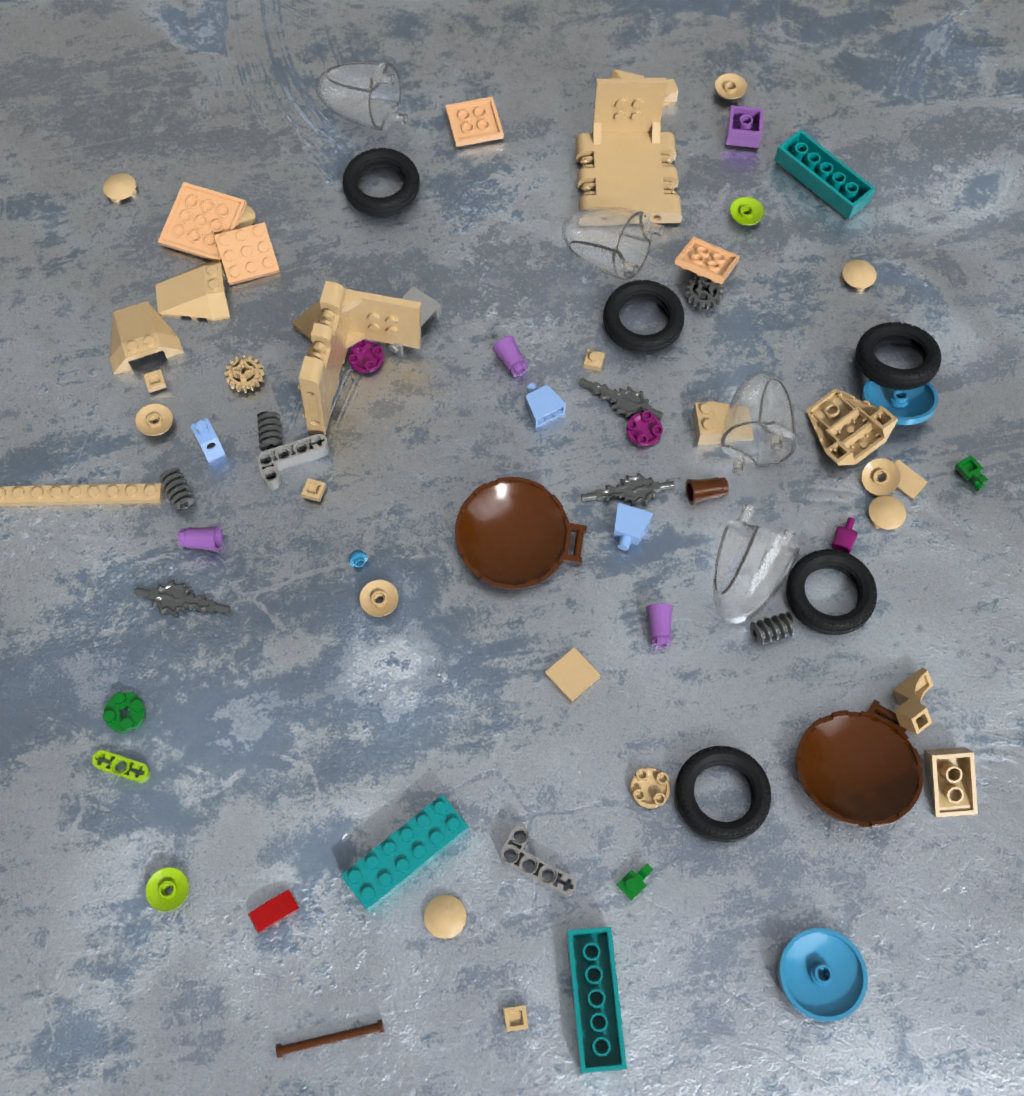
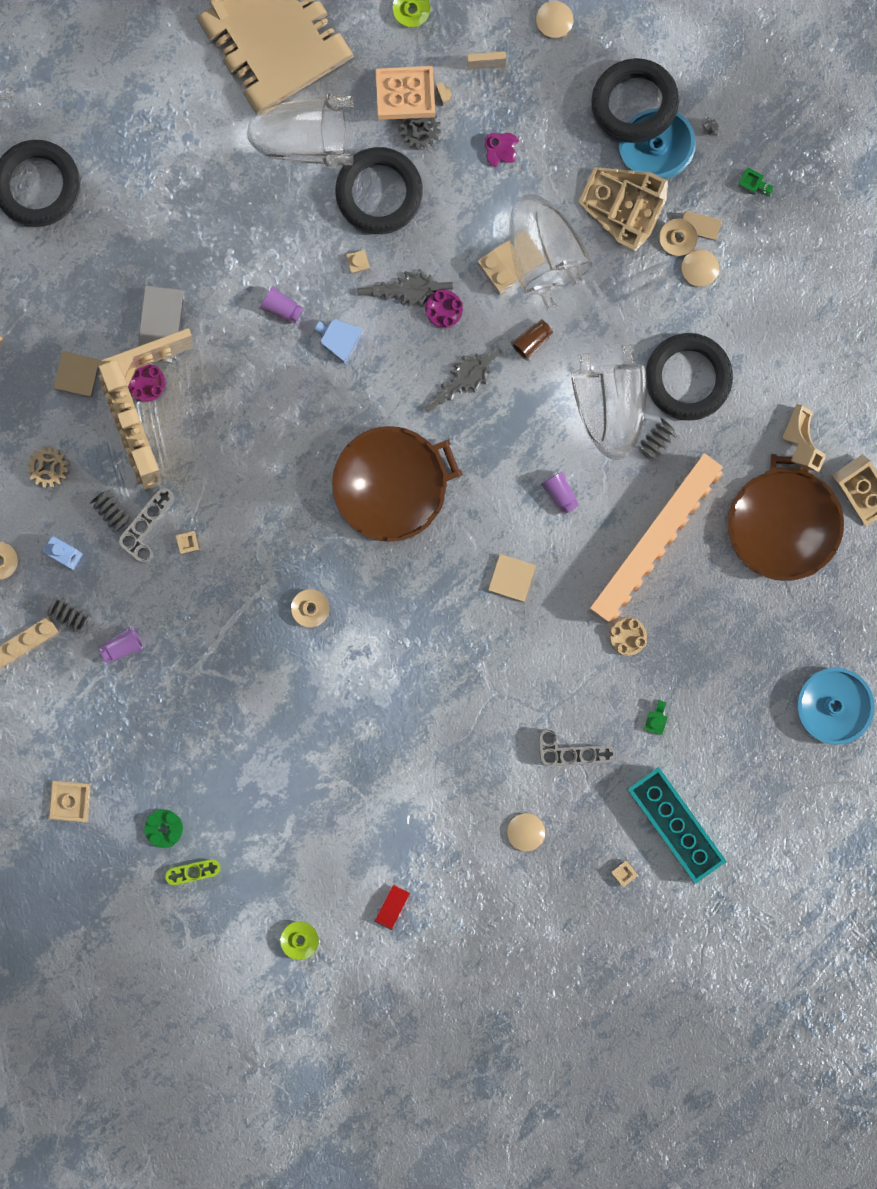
camera: 30 degrees left, 20 degrees up
dark grey piece [134,580,231,617] -> none
reddish brown bar [276,1019,385,1058] -> none
teal brick [341,794,469,913] -> none
dark azure plate [349,550,368,567] -> none
light nougat plate [445,97,504,147] -> none
light blue torso [613,503,653,551] -> none
black tyre [675,746,771,842] -> none
magenta piece [831,517,858,553] -> none
none -> tan tile [49,781,91,822]
none -> tan plate [436,82,452,106]
none -> tan tile [467,51,506,70]
none -> magenta plate [484,132,519,167]
none -> light nougat brick [589,453,723,624]
none -> dark grey plate [703,117,720,136]

